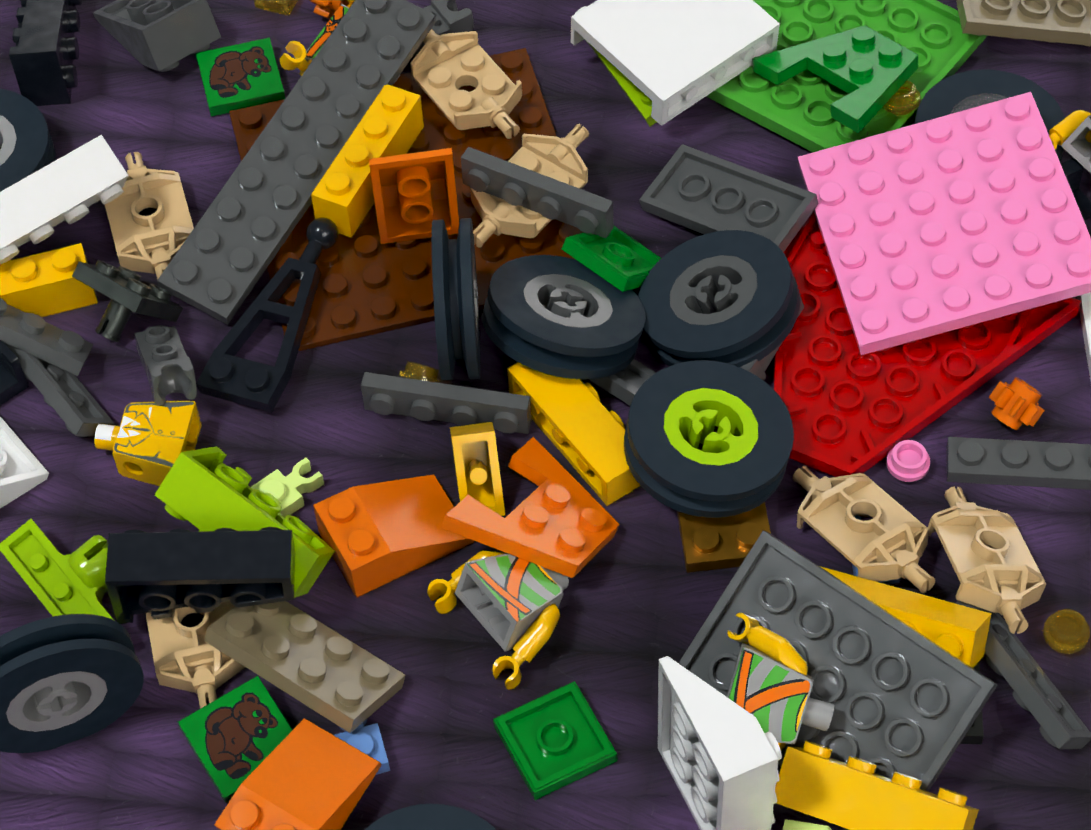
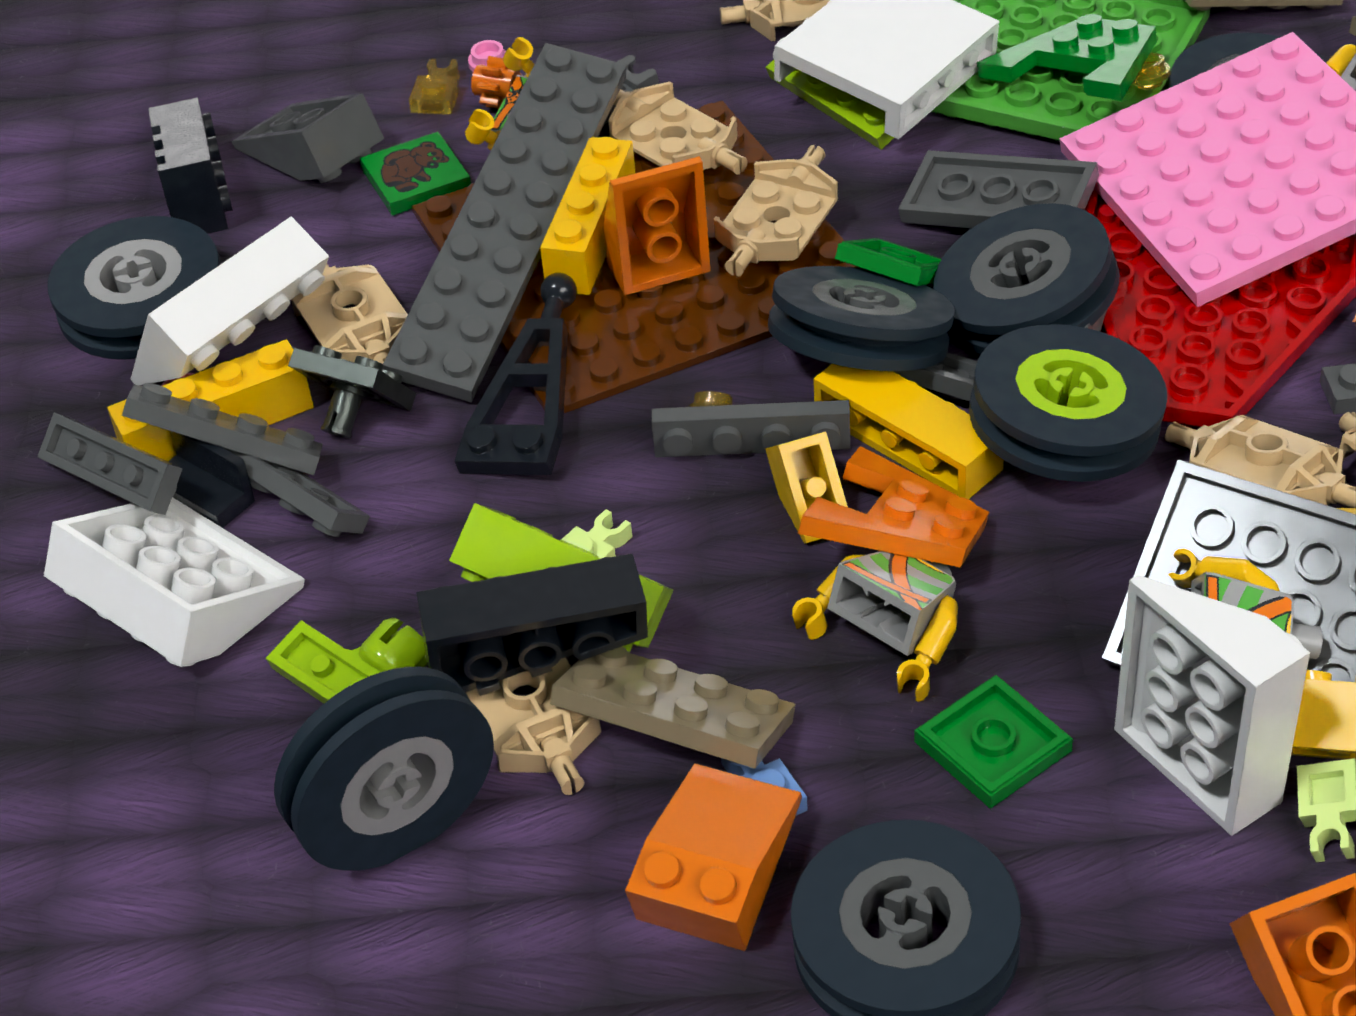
camera: 10 degrees left, 10 degrees down
yellow torso [94,401,202,486] -> none
dark grey plate [134,325,197,405] -> none
tile [178,676,292,803] -> none
orange slope [313,474,474,598] -> none
black wheel [432,218,480,381] -> none
dark grey plate [461,147,614,239] -> none
pearl gold plate [677,502,771,573] -> none
bright pink plate [886,440,930,482] -> none

